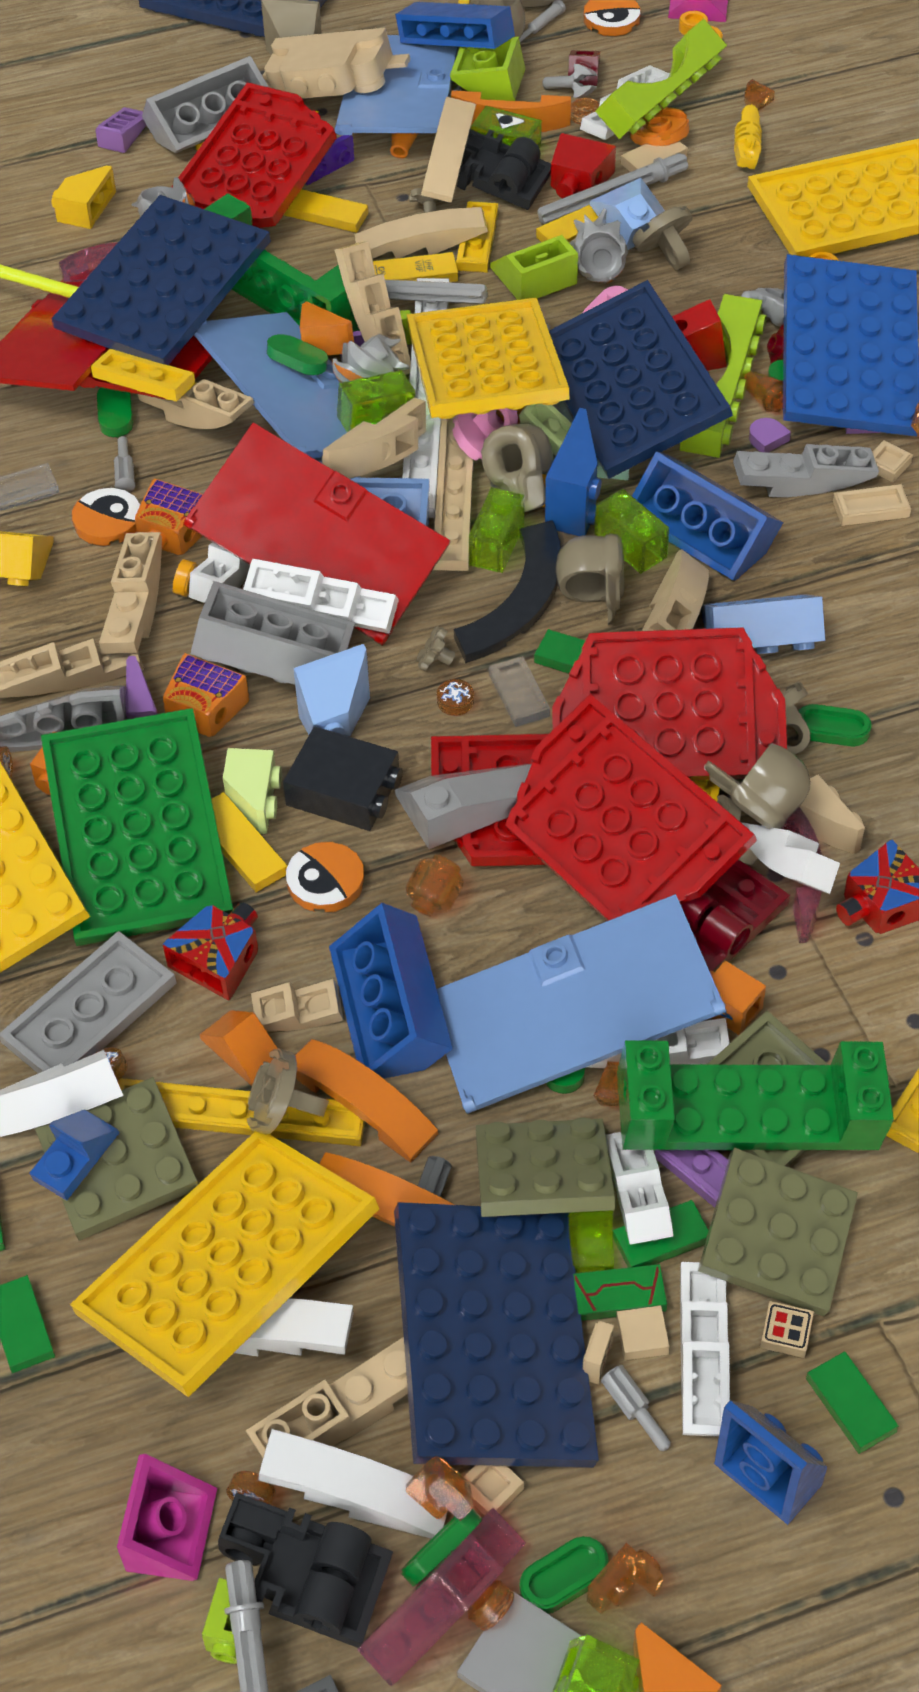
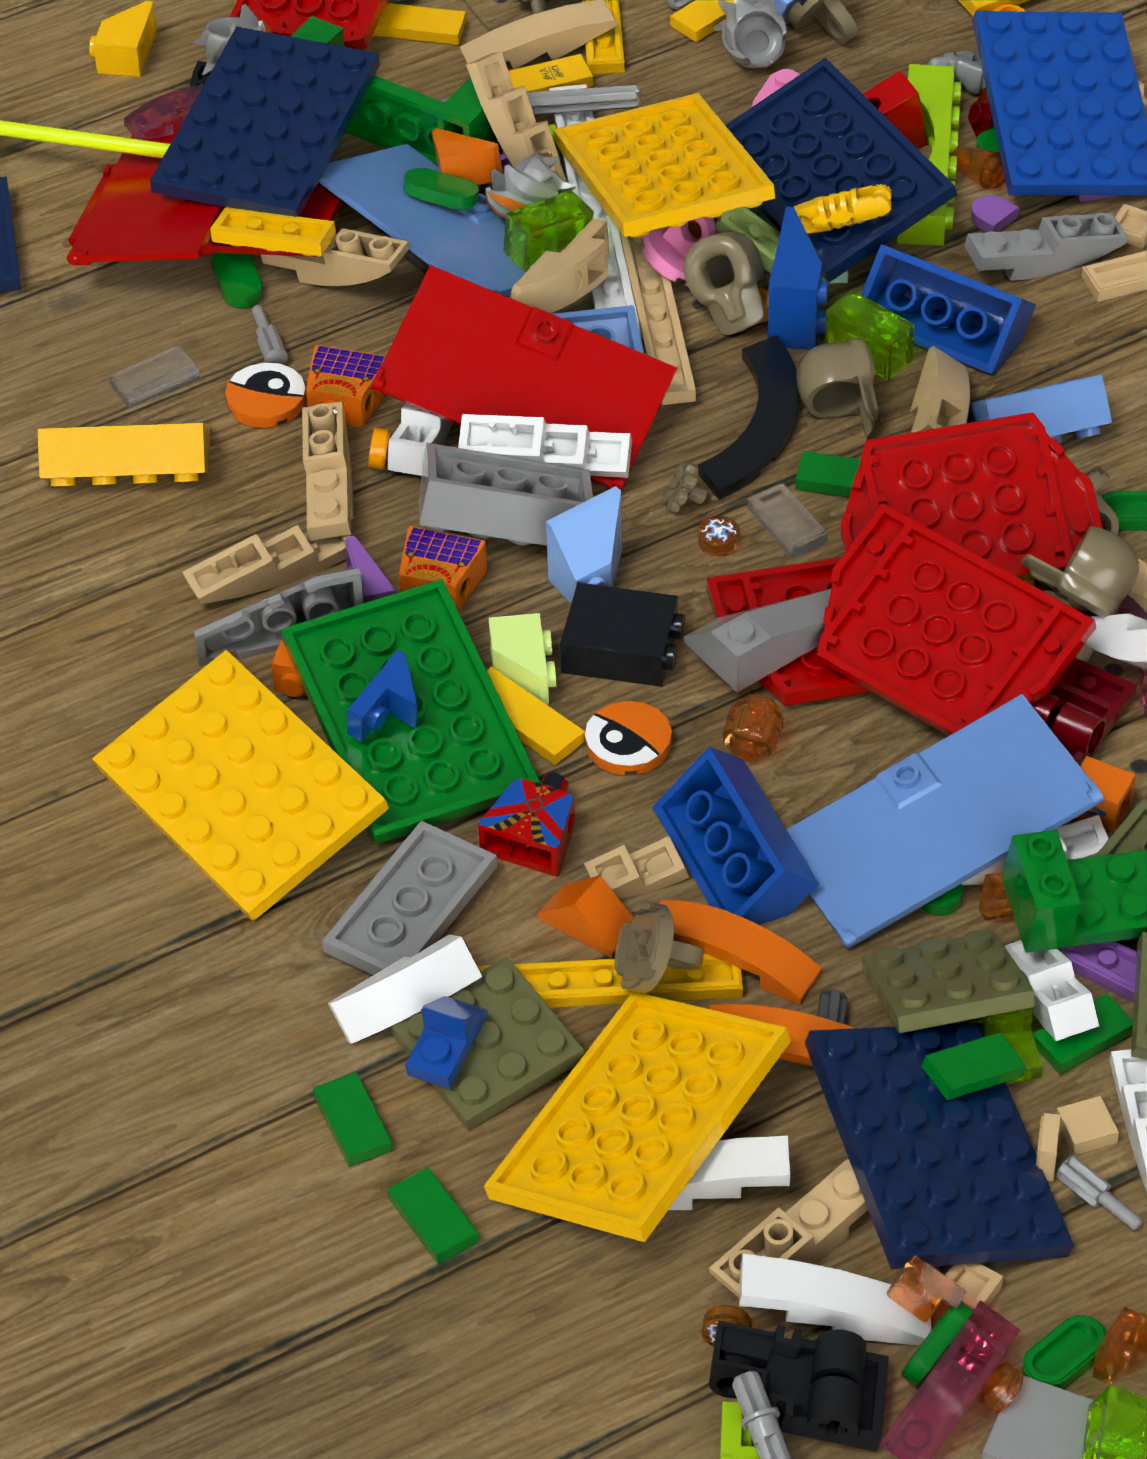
camera: 10 degrees left, 5 degrees down
dark pink slope [117,1453,217,1581] -> none
clear neon green brick [469,487,525,573] -> none
lime slope [490,235,578,300] -> none
green tile [573,1264,667,1321] -> none
none -> blue slope [347,650,417,742]
none -> yellow hinge [794,184,892,233]
none -> green tile [921,1032,1027,1101]

